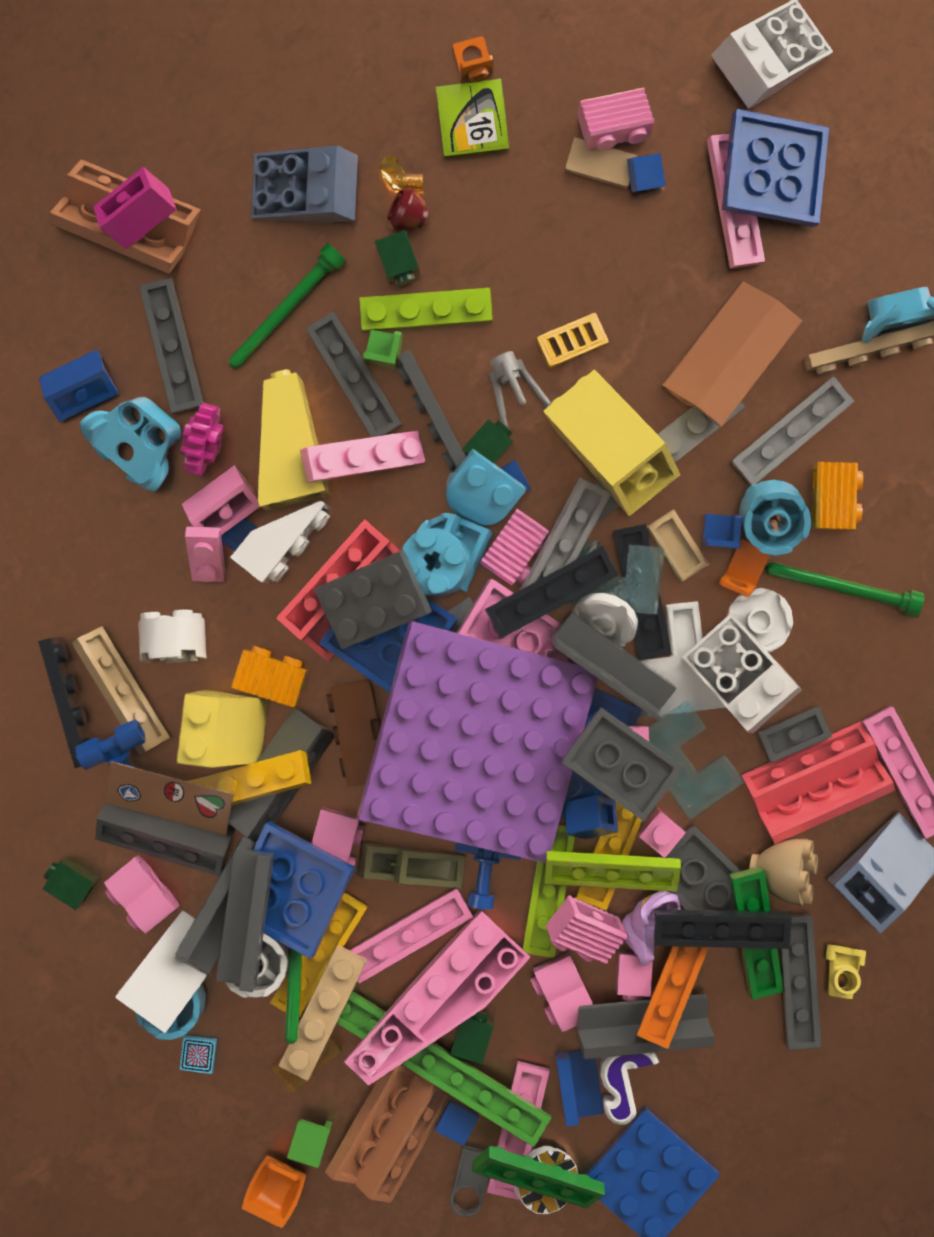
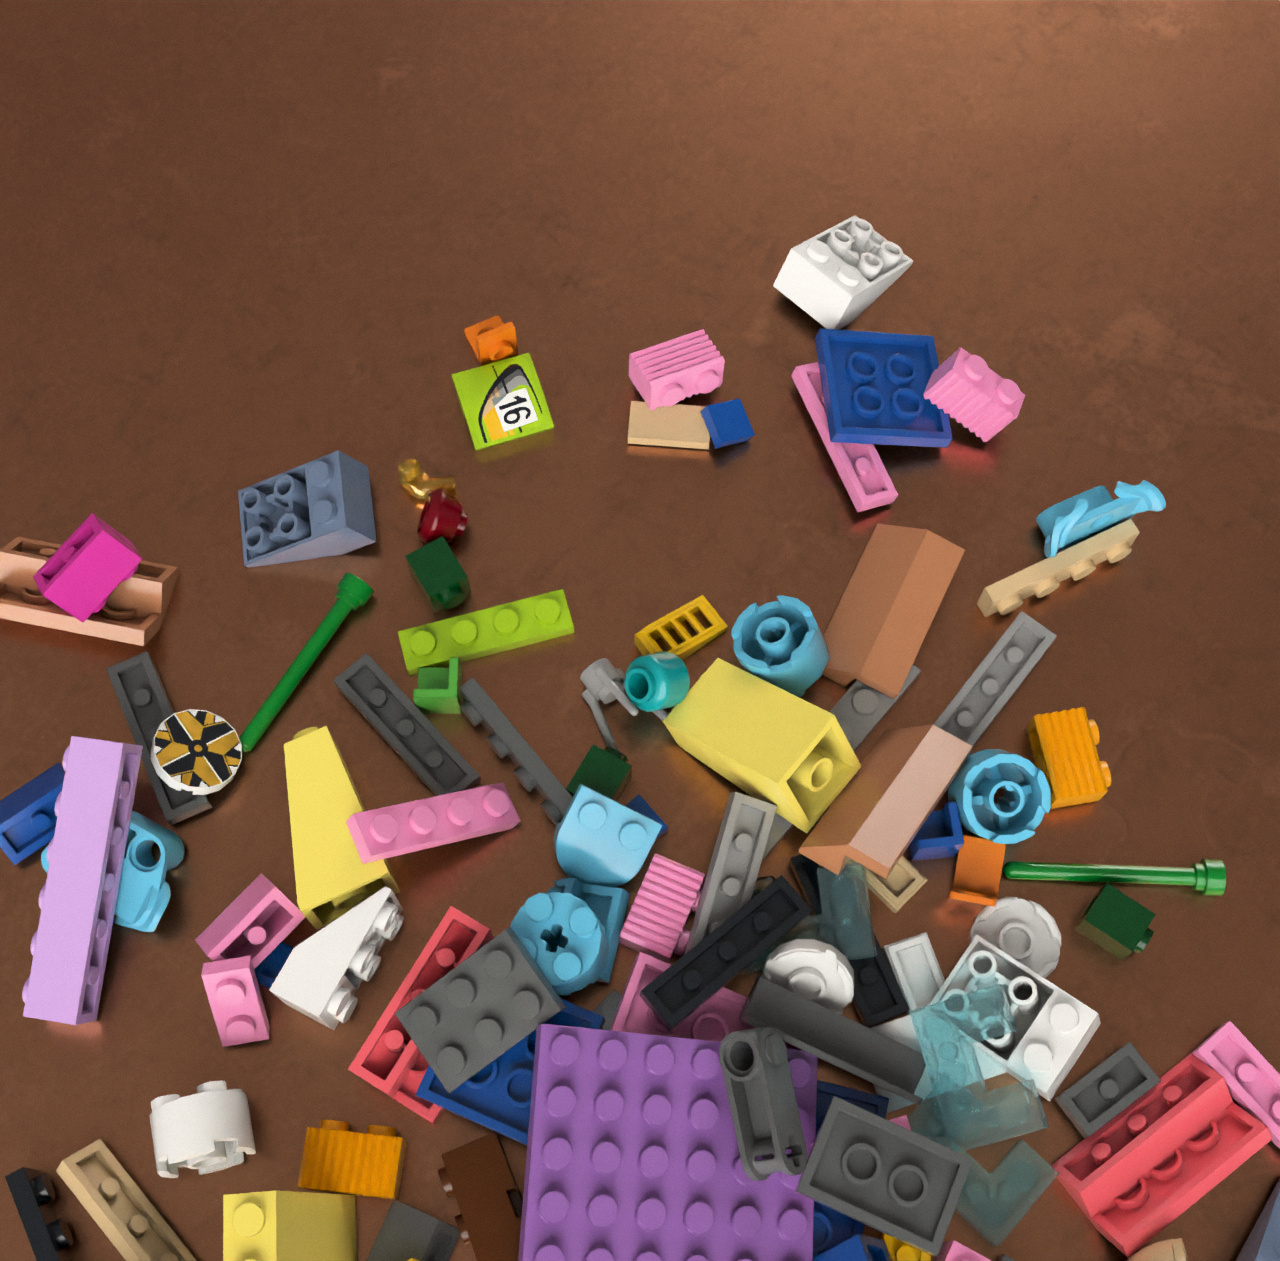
camera: 15 degrees left, 20 degrees down
dark pink gear [180,403,224,477] -> none
none -> lavender brick [22,736,143,1025]
none -> tile [150,709,242,795]
none -> teal head [624,651,690,712]
none -> dark grey piece [719,1027,807,1181]
none -> medium azure brick [731,595,830,697]
none -> nougat slope [799,725,973,879]
none -> clear light blue plate [909,984,1049,1152]
none -> bright pink brick [923,347,1025,442]
none -> dark green brick [1074,883,1156,960]

